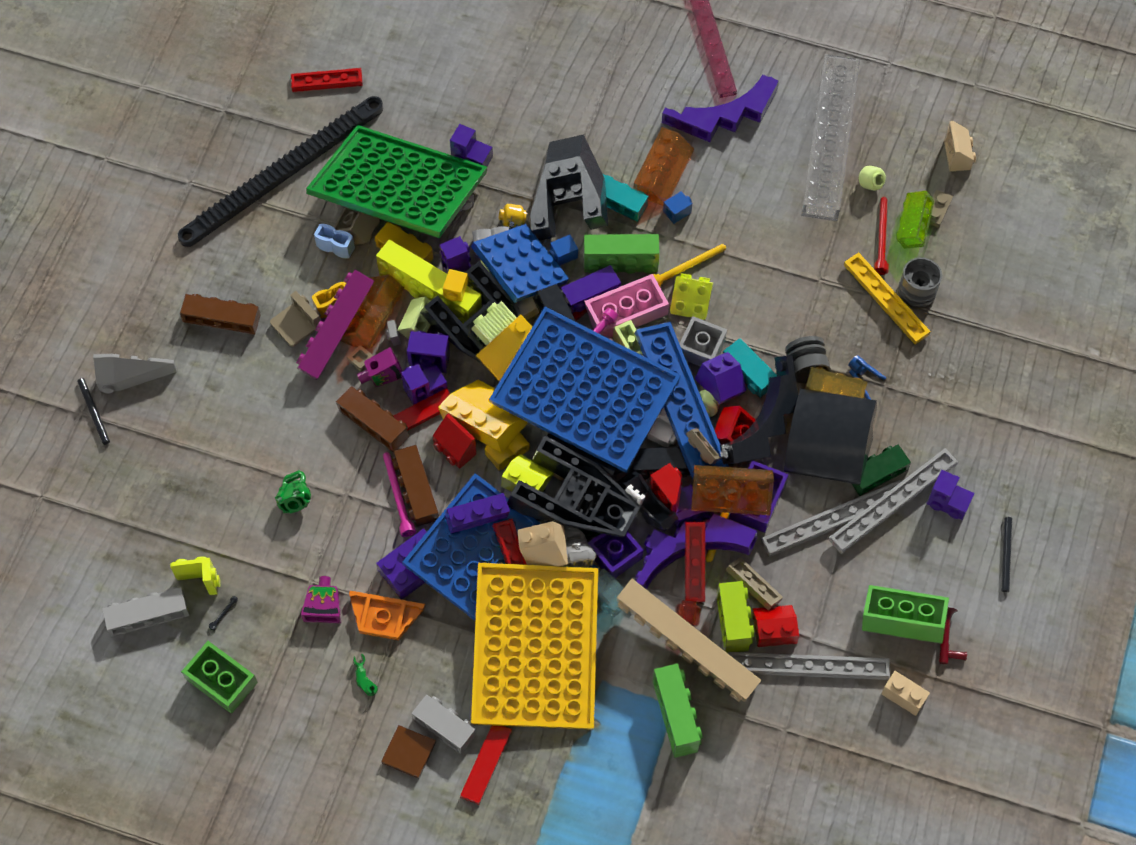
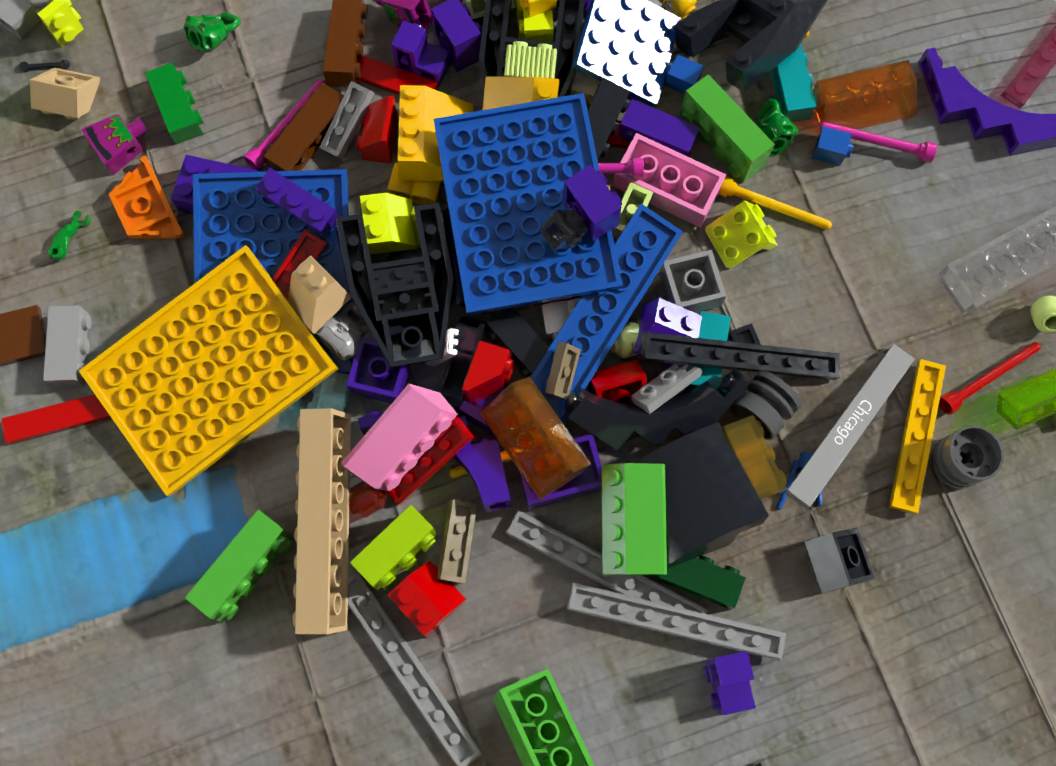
camera: 50 degrees right, 10 degrees up
none -> tan slope [30,68,100,120]
none -> green brick [145,62,204,144]
none -> light grey plate [319,81,374,160]
none -> bright pink slope [341,384,458,491]
none -> clear smoke brick [539,209,588,251]
none -> dark purple brick [564,165,622,242]
none -> bright green slope [602,463,667,574]
none -> light grey hinge [631,364,702,414]
none -> black plate [642,332,840,380]
none -> black tile [728,323,761,345]
none -> green piece [757,99,799,157]
none -> light grey tile [785,344,915,510]
none -> slope [805,528,875,594]
none -> dark pink piece [819,122,937,163]

